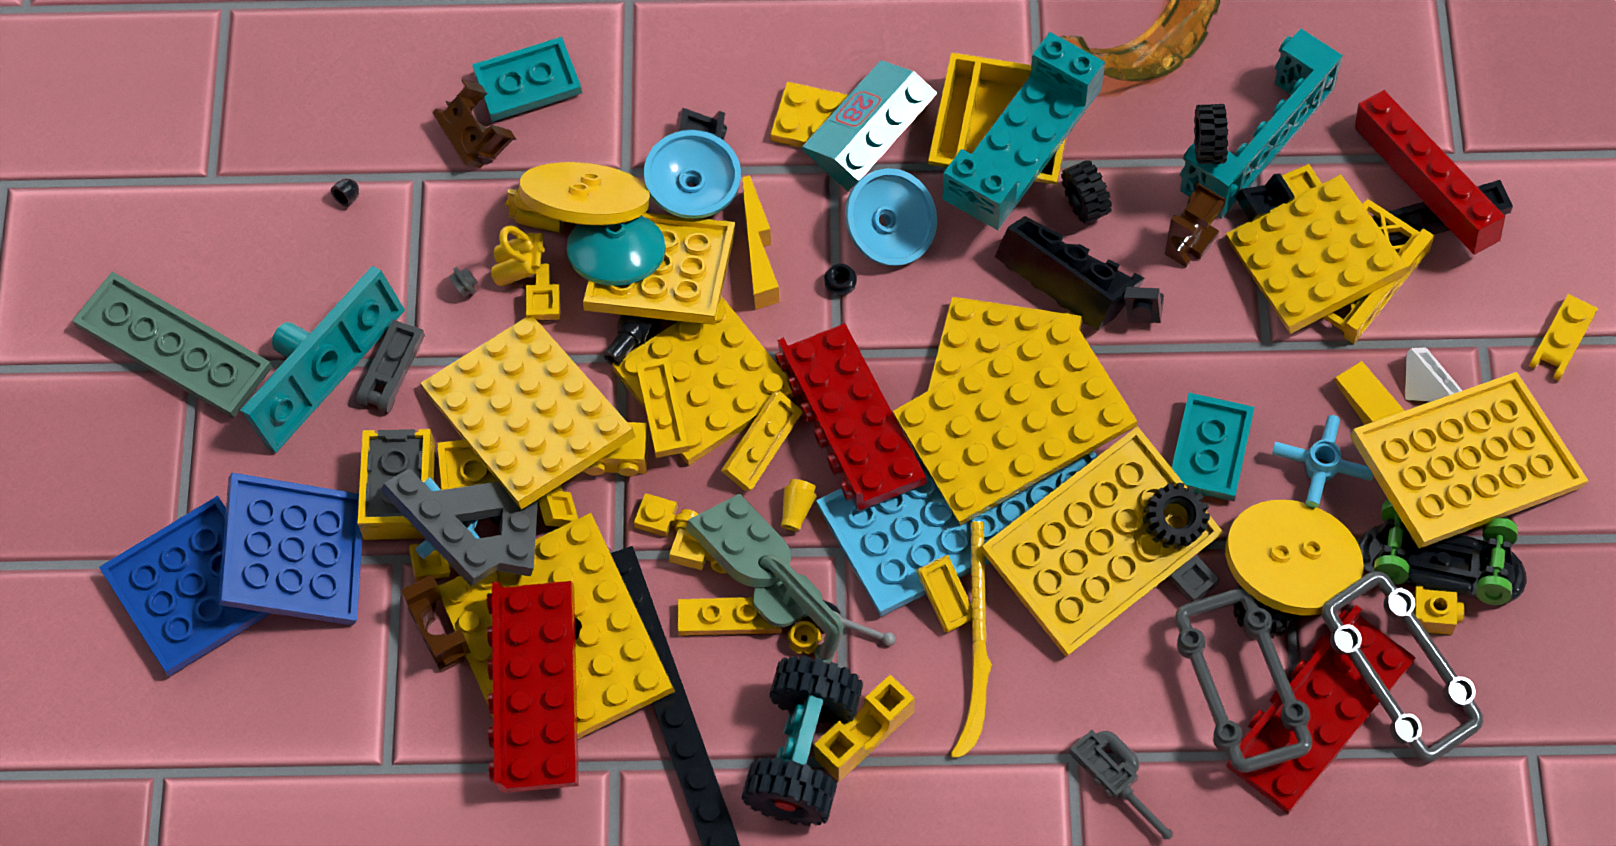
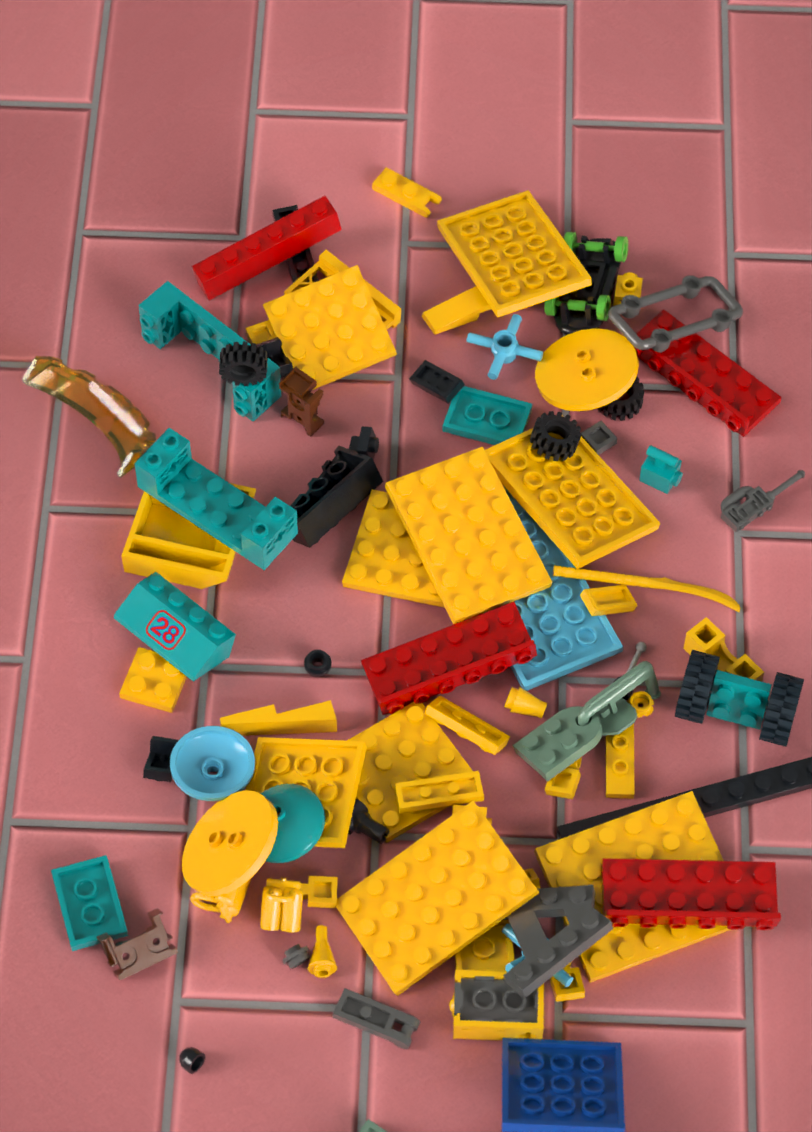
camera: 90 degrees left, 5 degrees down
teal plate [240,266,405,453] -> none
reddish brown piece [401,575,471,673] -> none
yellow plate [634,493,698,537] -> none
medium azure dish [845,168,937,266] -> none
black tyre [1061,160,1112,224] -> none
dark grey bar [1175,588,1312,773] -> none
white slope [1405,347,1462,402] -> none
none -> yellow cone [308,925,337,978]
none -> black plate [409,360,465,404]
none -> teal brick [639,445,683,494]

